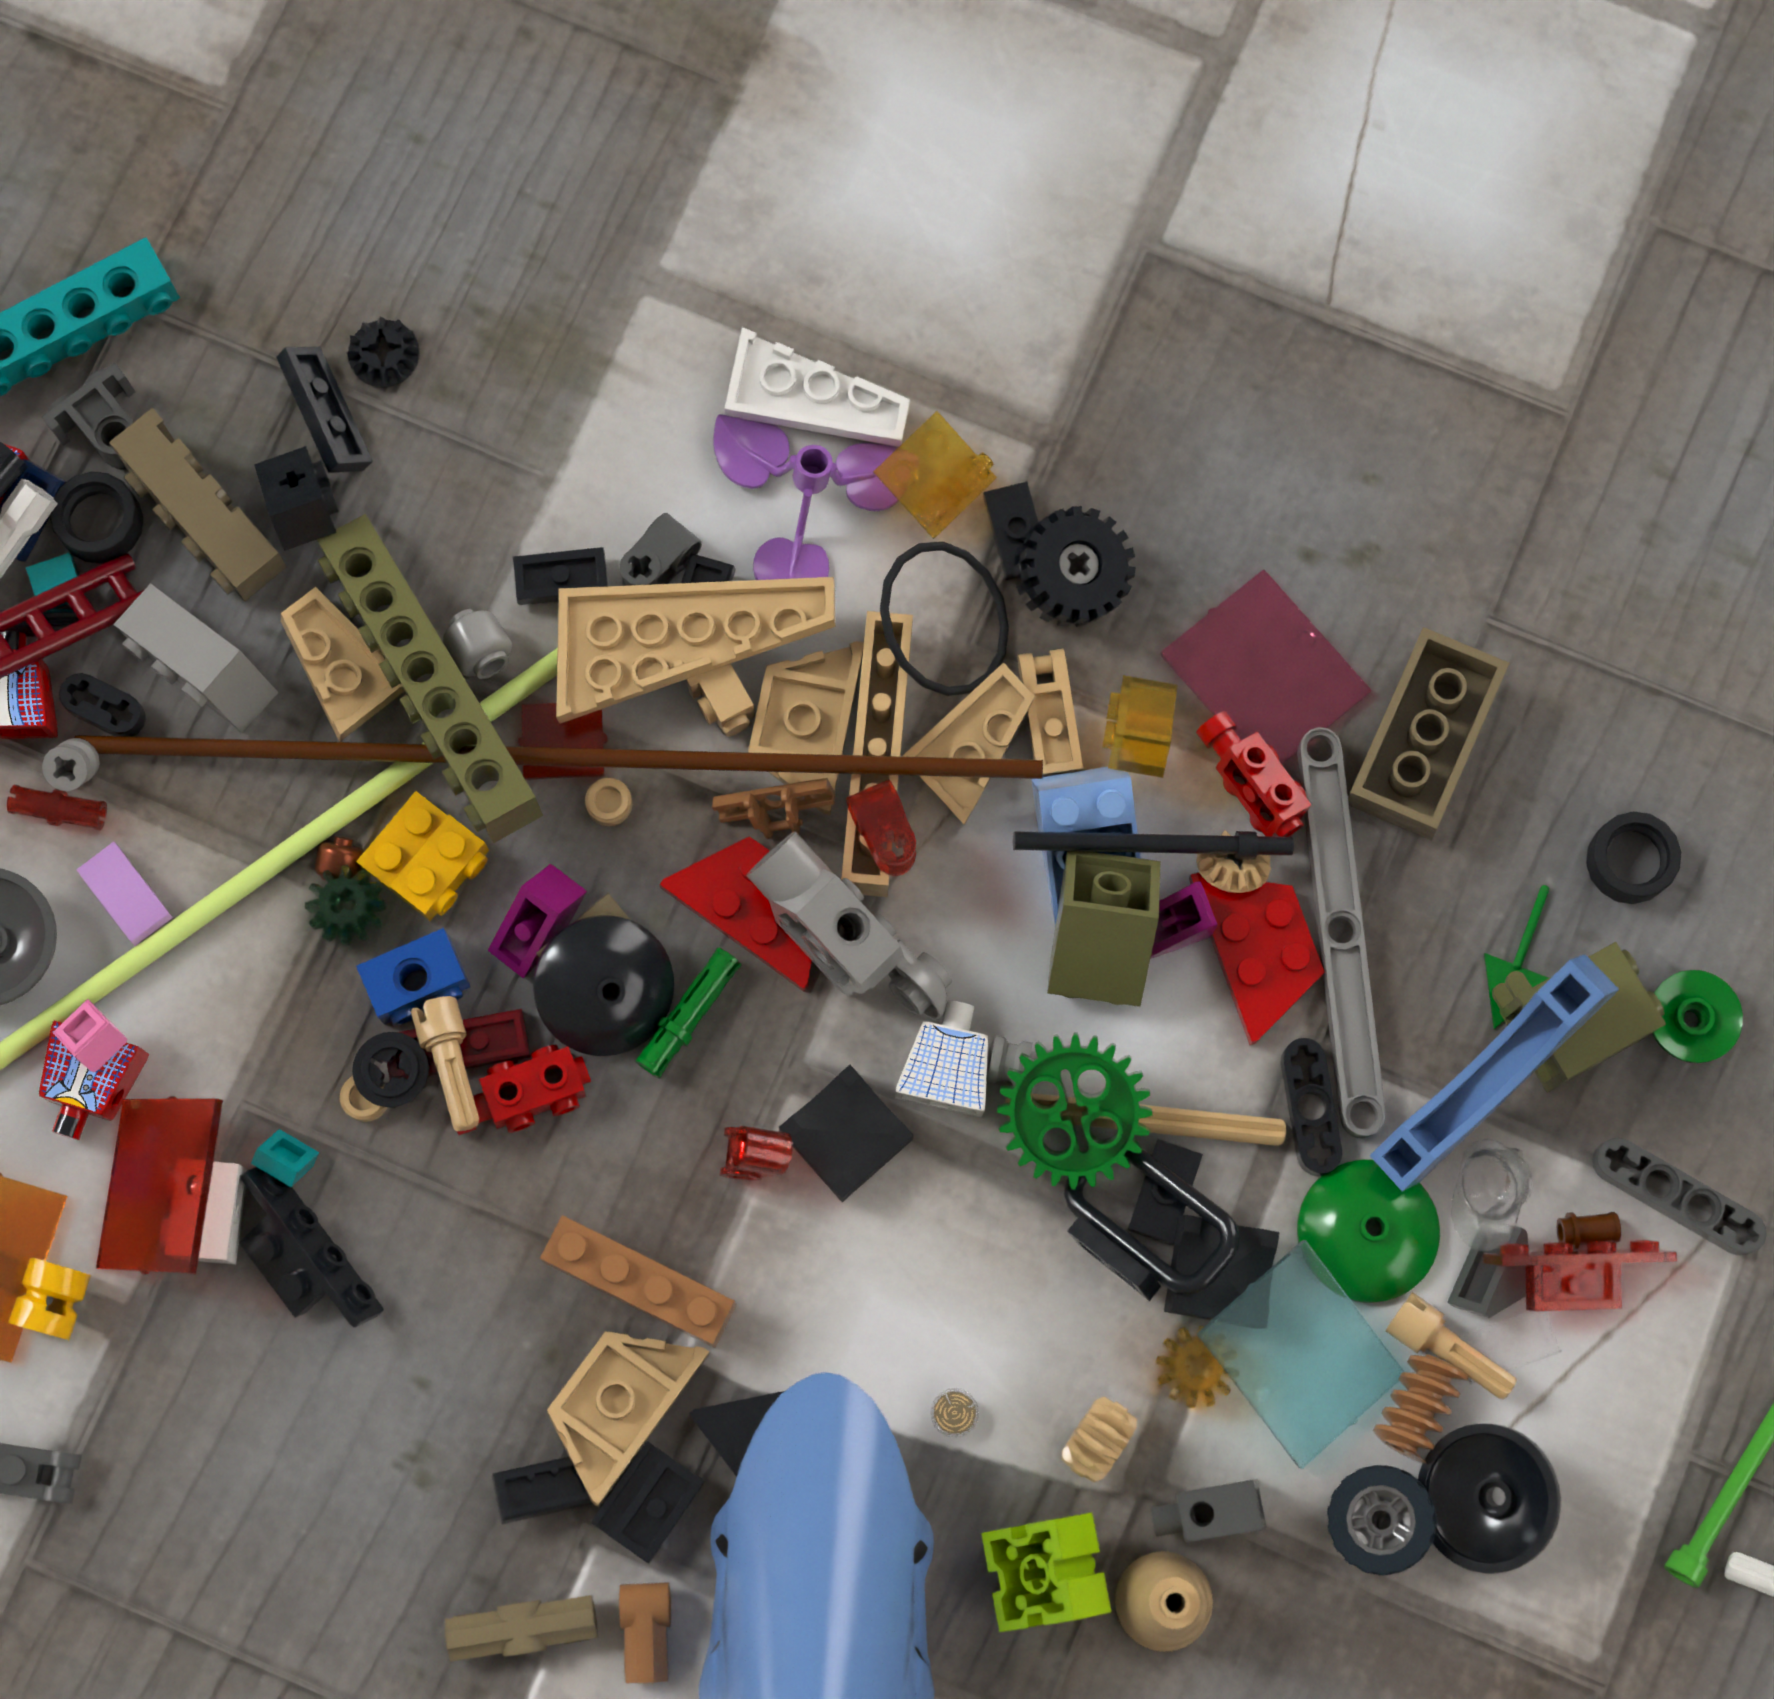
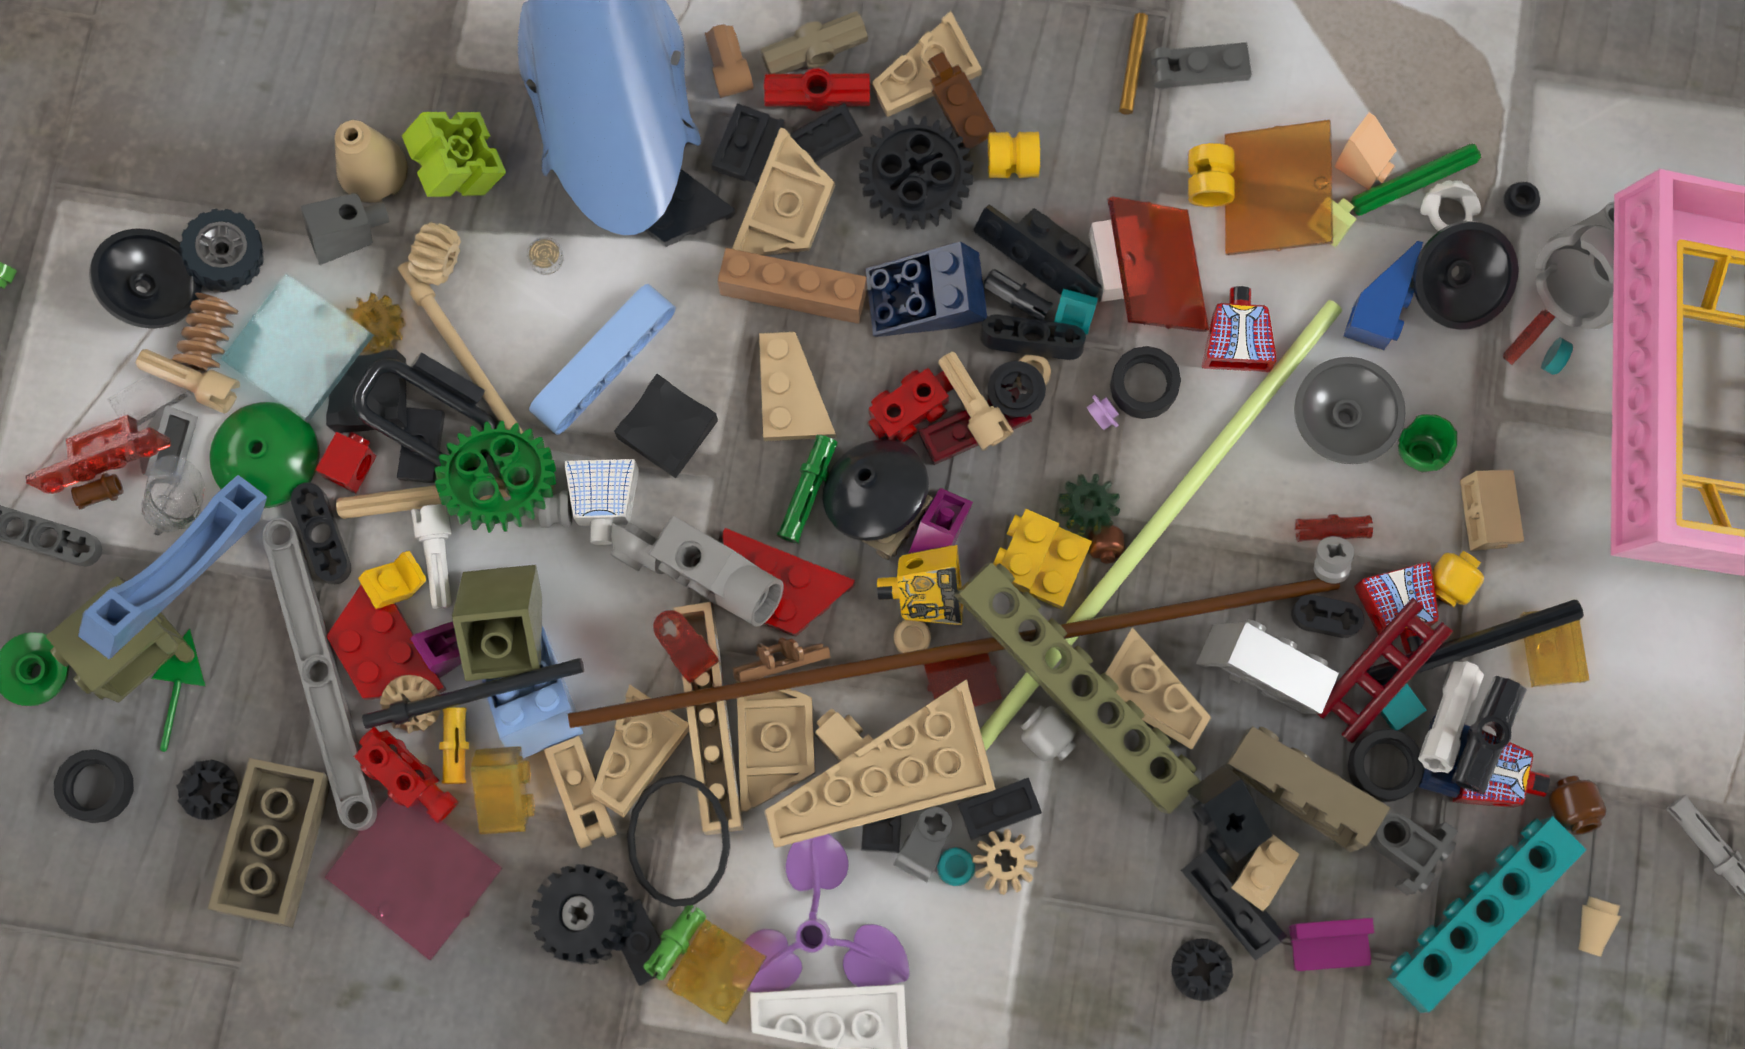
camera: 170 degrees right, 0 degrees up
bright pink slope [53,999,127,1072] -> none
lavender slope [76,842,173,946] -> none
blue brick [356,928,471,1026] -> none
clear red piece [719,1125,793,1181] -> none
none -> black gear [176,759,238,820]
none -> red brick [315,432,377,494]
none -> yellow bracket [358,551,426,609]
none -> tan bar [398,261,523,434]
none -> white piece [411,504,452,609]
none -> yellow pin [439,707,469,784]
none -> light blue beam [529,284,676,435]
none -> bright green pin [643,905,706,980]
none -> tan wing [759,332,836,441]
none -> red piece [764,68,870,112]
none -> black gear [859,116,974,229]
none -> dark blue slope [865,241,987,337]
none -> tan wing [872,11,982,117]
none -> torso [877,545,963,625]
none -> reddish brown hinge [927,52,997,149]
none -> teal tile [937,847,975,886]
none -> tan gear [972,829,1038,895]
none -> black beam [980,314,1086,360]
none -> black axle [983,269,1053,320]
none -> yellow wheel [988,132,1040,178]
none -> lavender plate [1087,395,1119,430]
none -> black tyre [1110,346,1181,419]
none -> pearl gold bar [1119,13,1148,115]
none -> tan plate [1231,835,1299,911]
none -> magenta panel [1289,918,1375,971]

